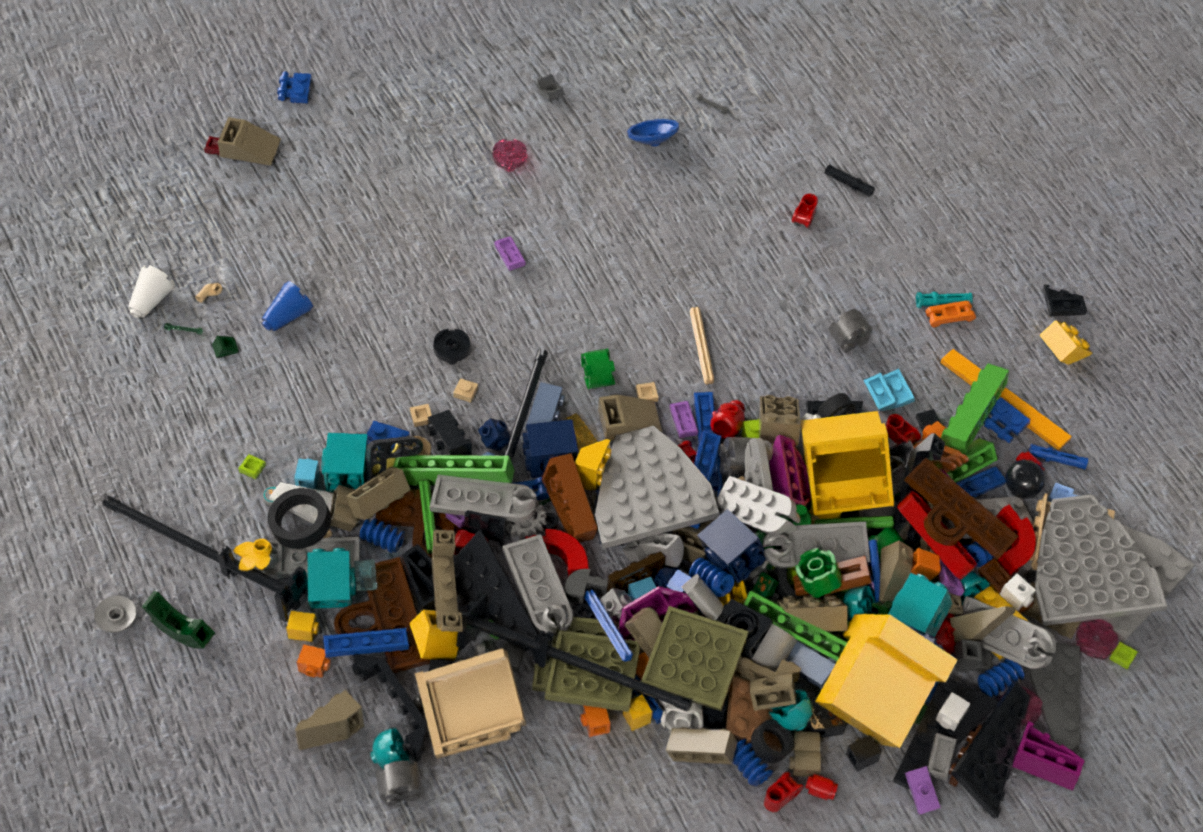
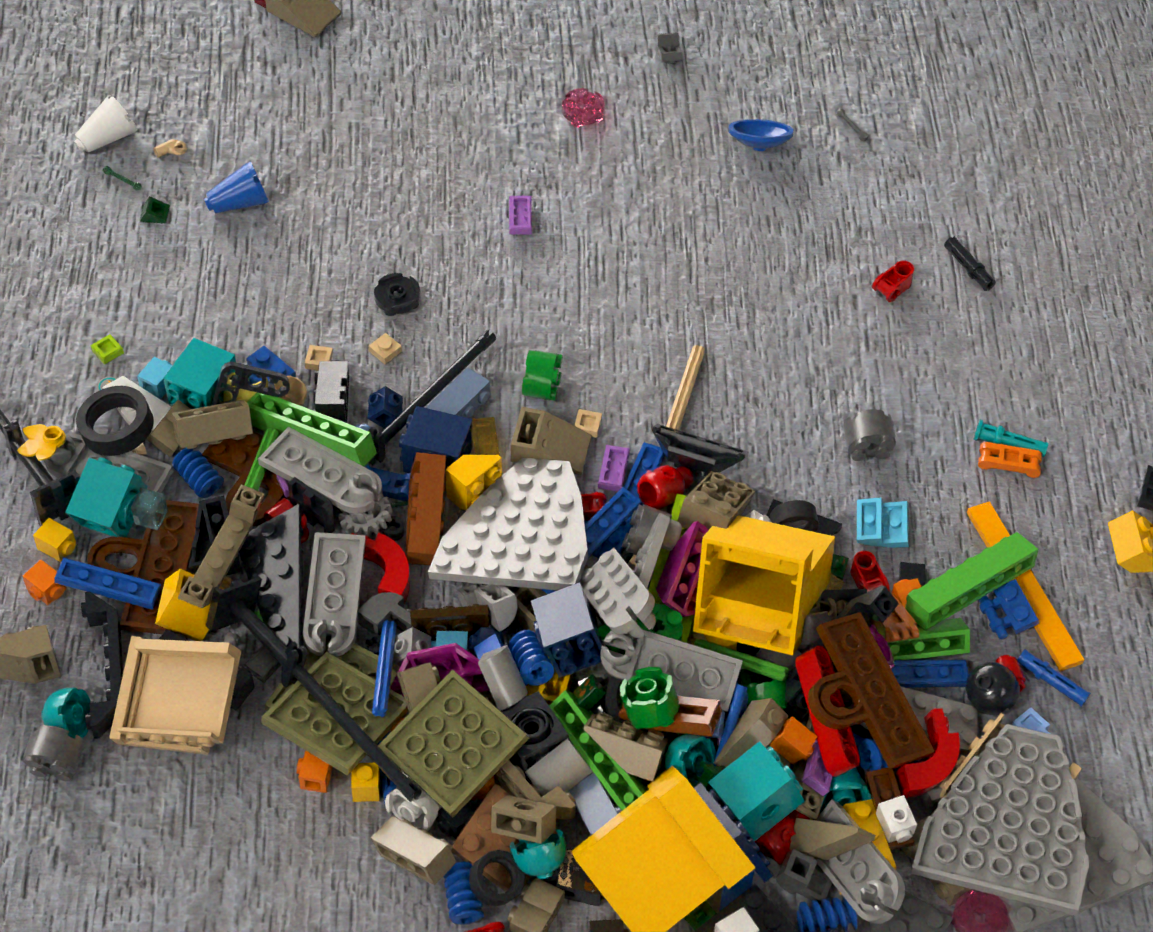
camera: 25 degrees right, 0 degrees up
none -> black wedge [652,424,749,477]

